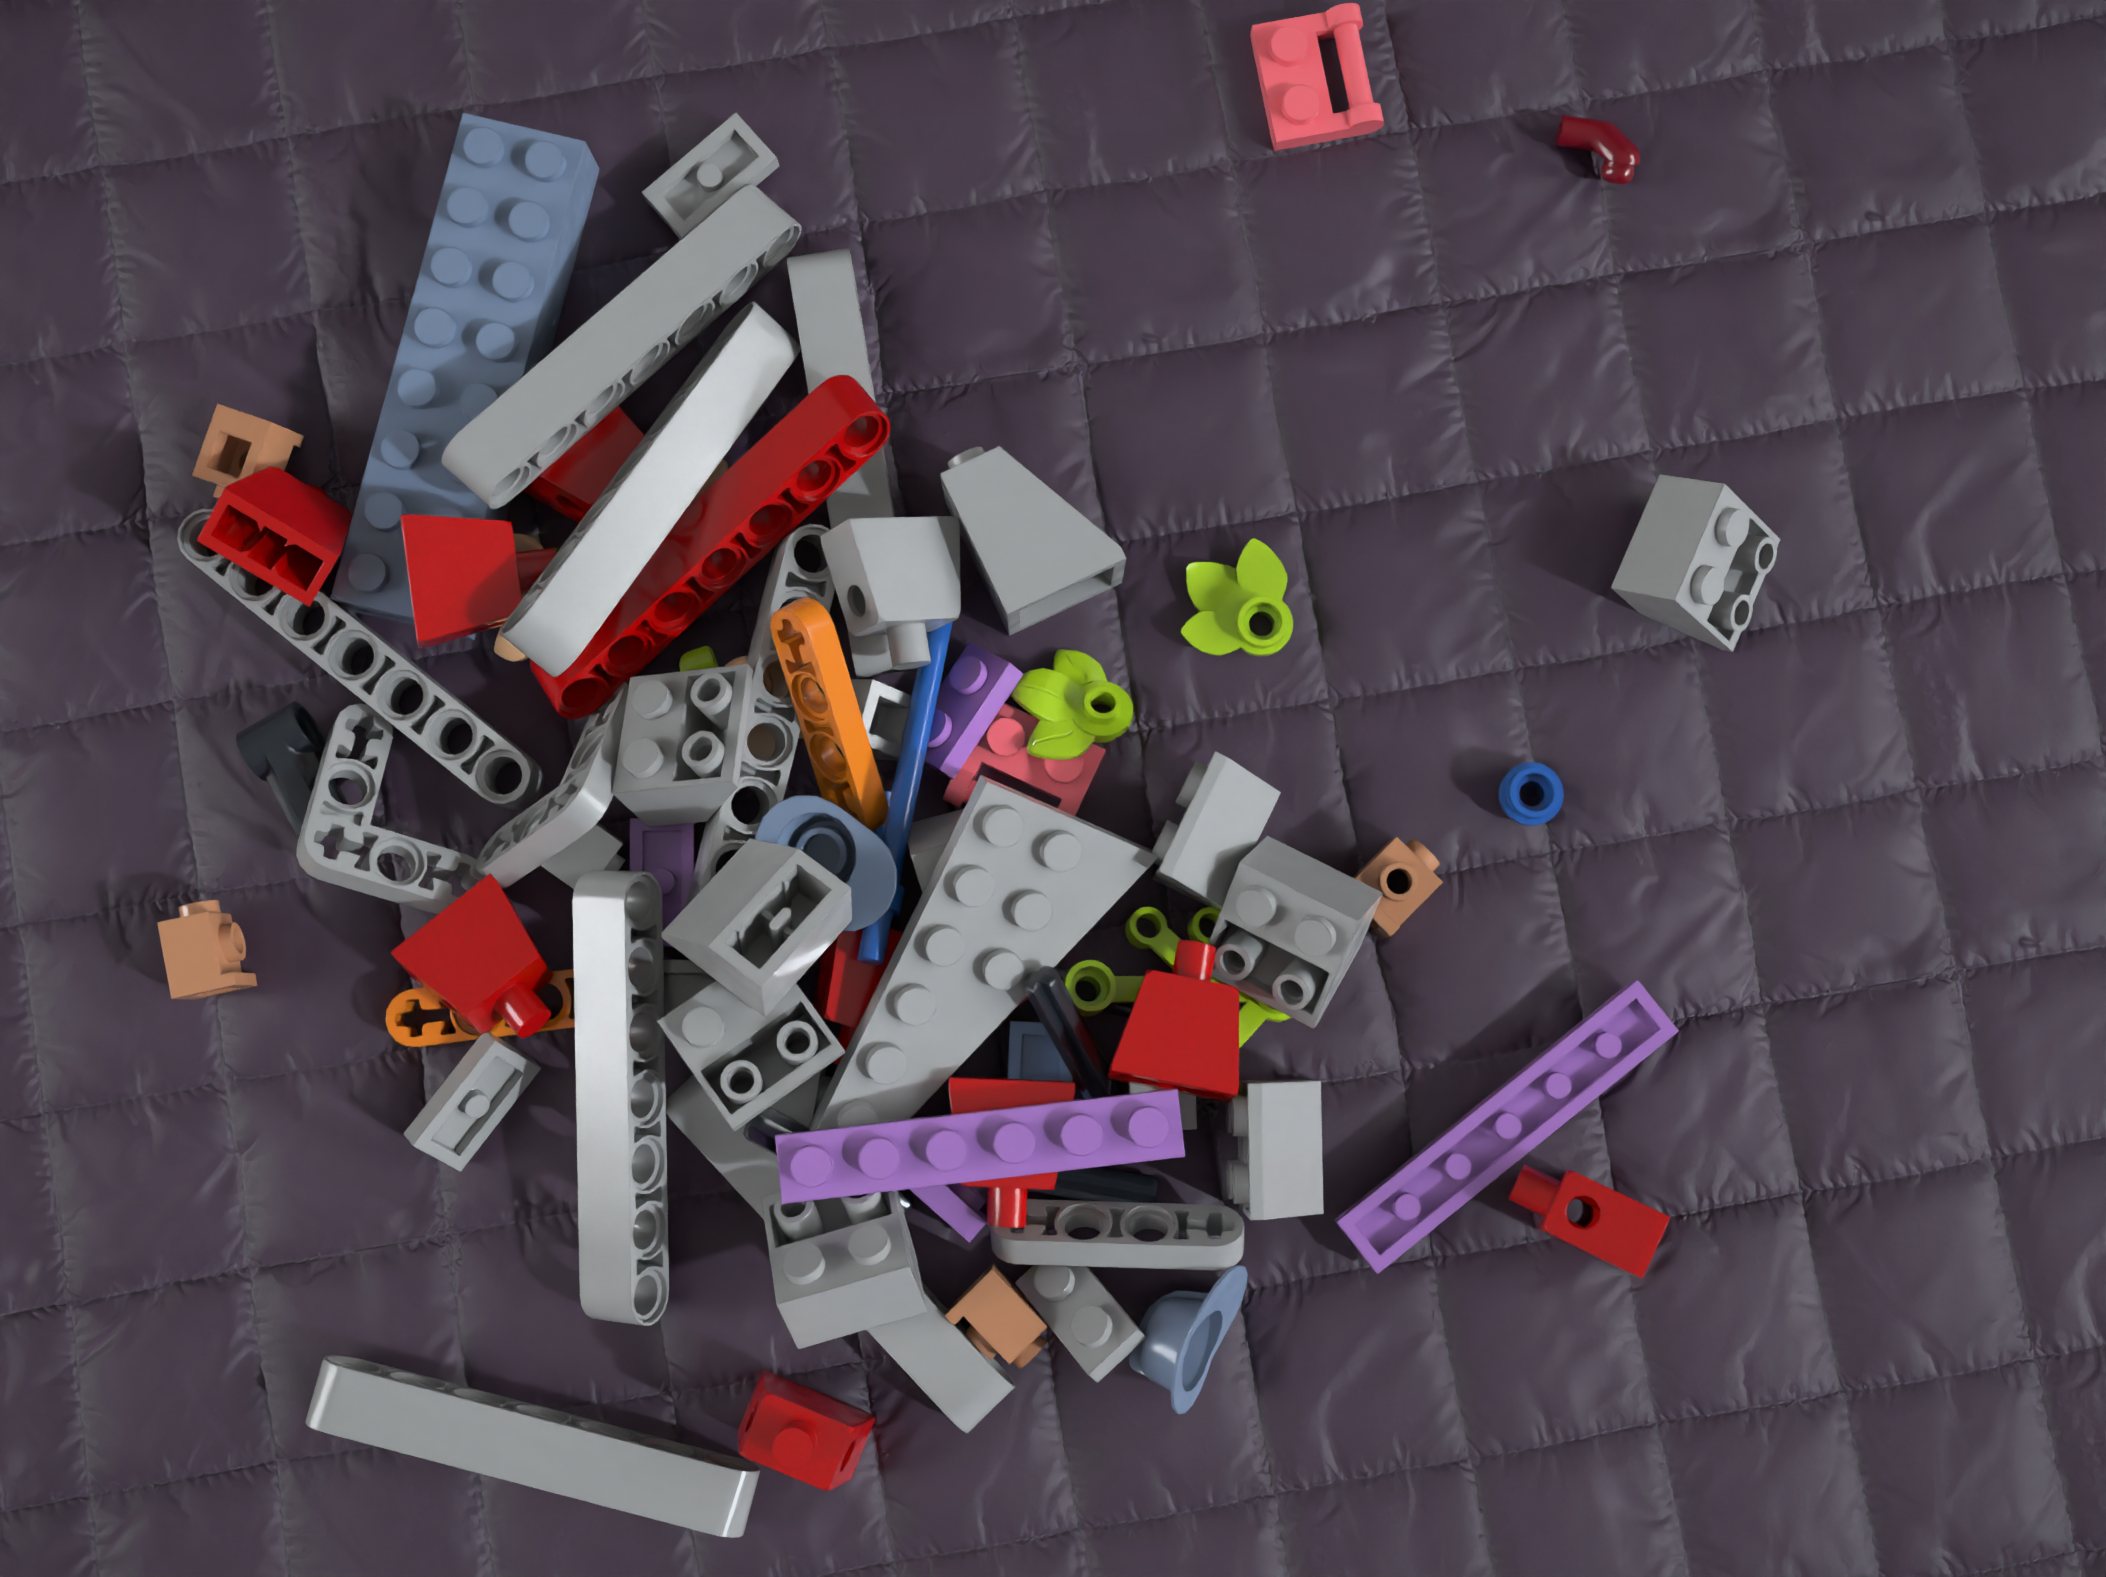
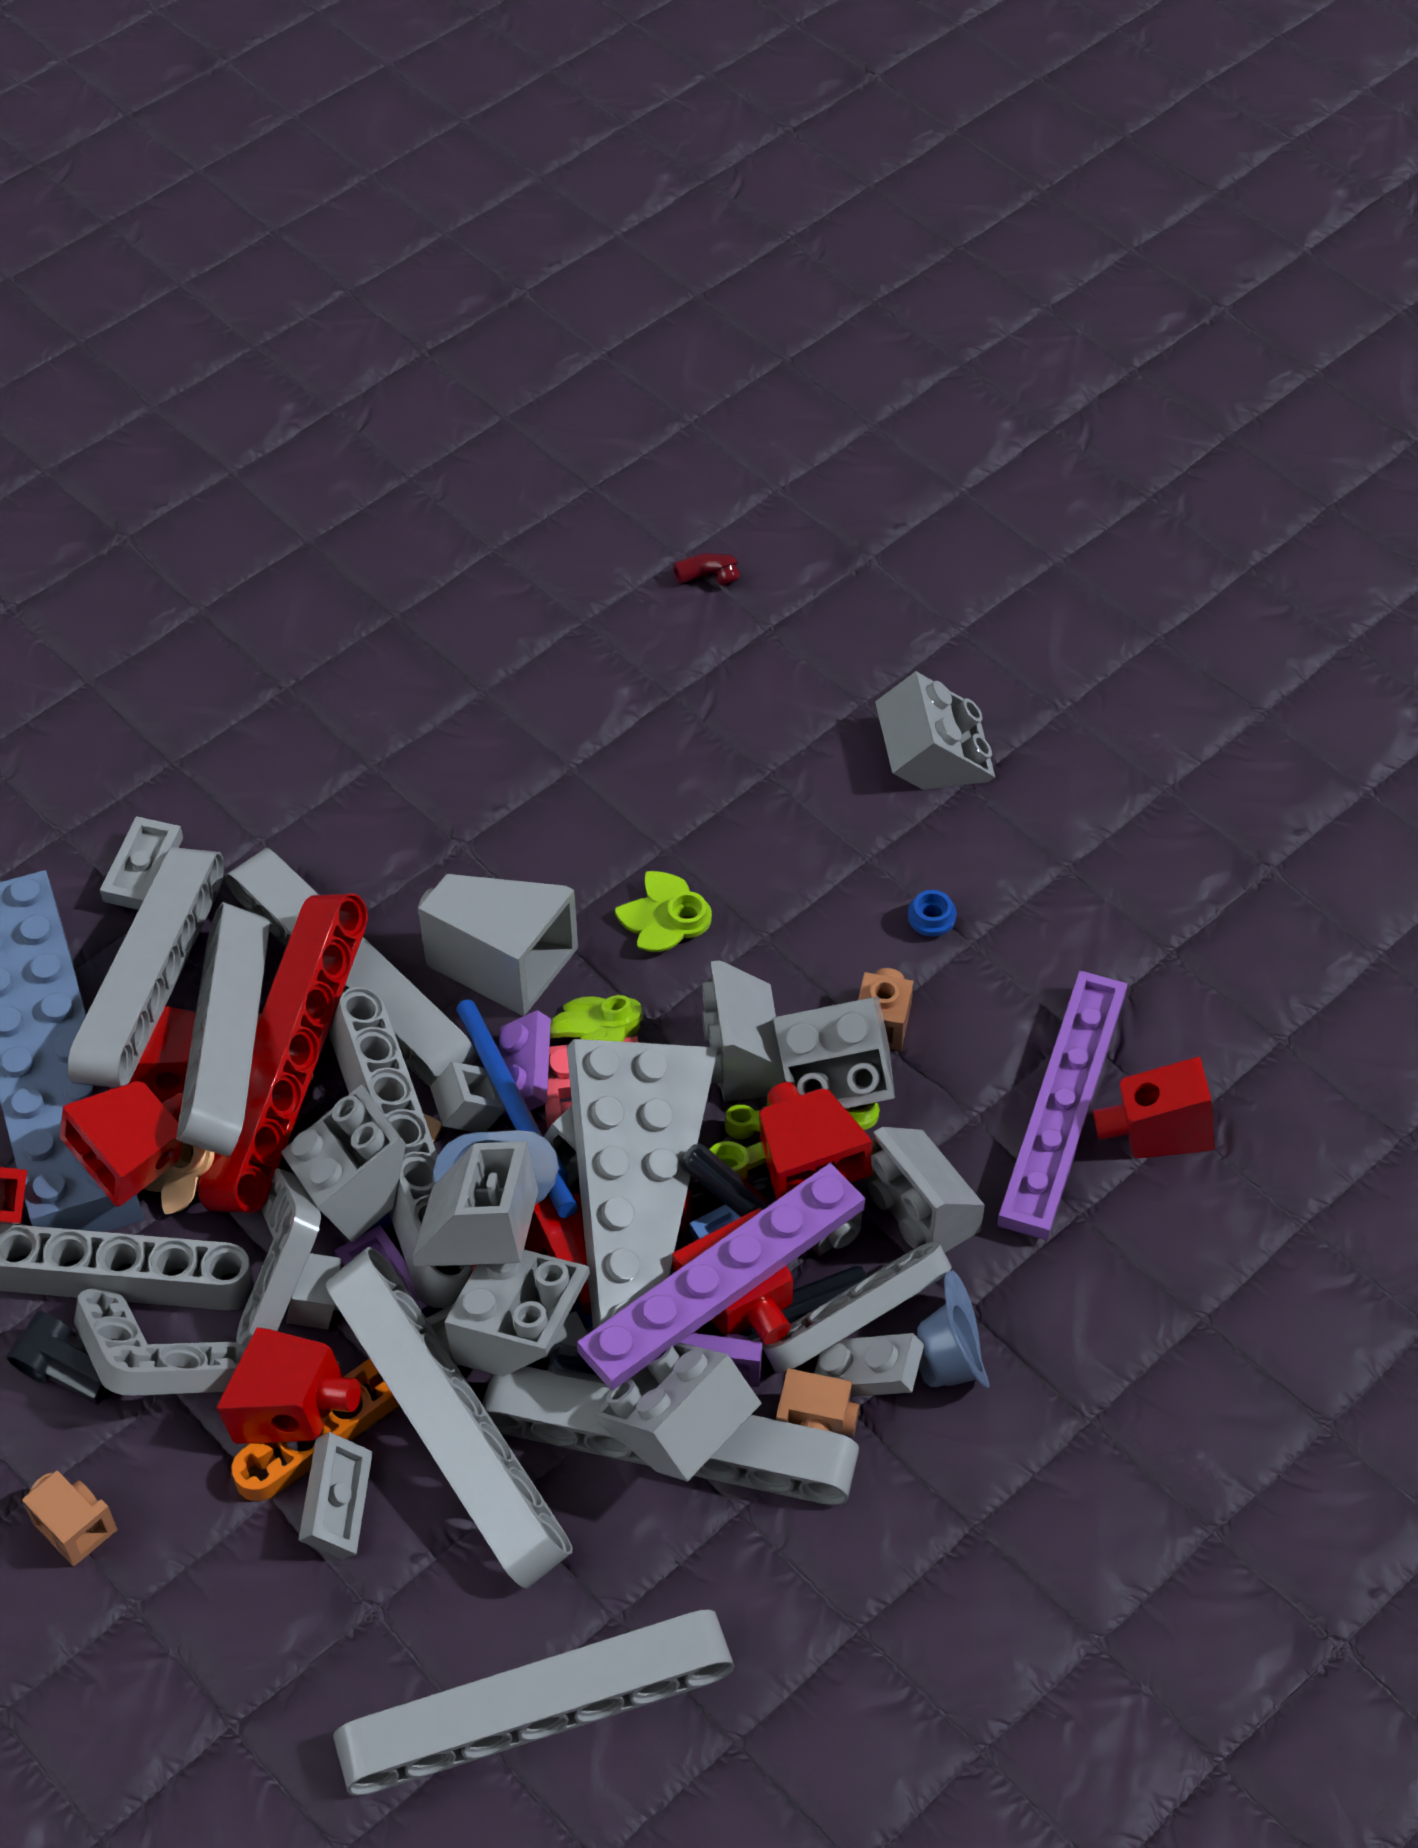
camera: 30 degrees left, 30 degrees down
red torso [737,1369,877,1491] -> none
orange beam [770,596,888,832] -> none
light grey torso [820,516,961,670] -> none
coral plate [1250,3,1384,151] -> none

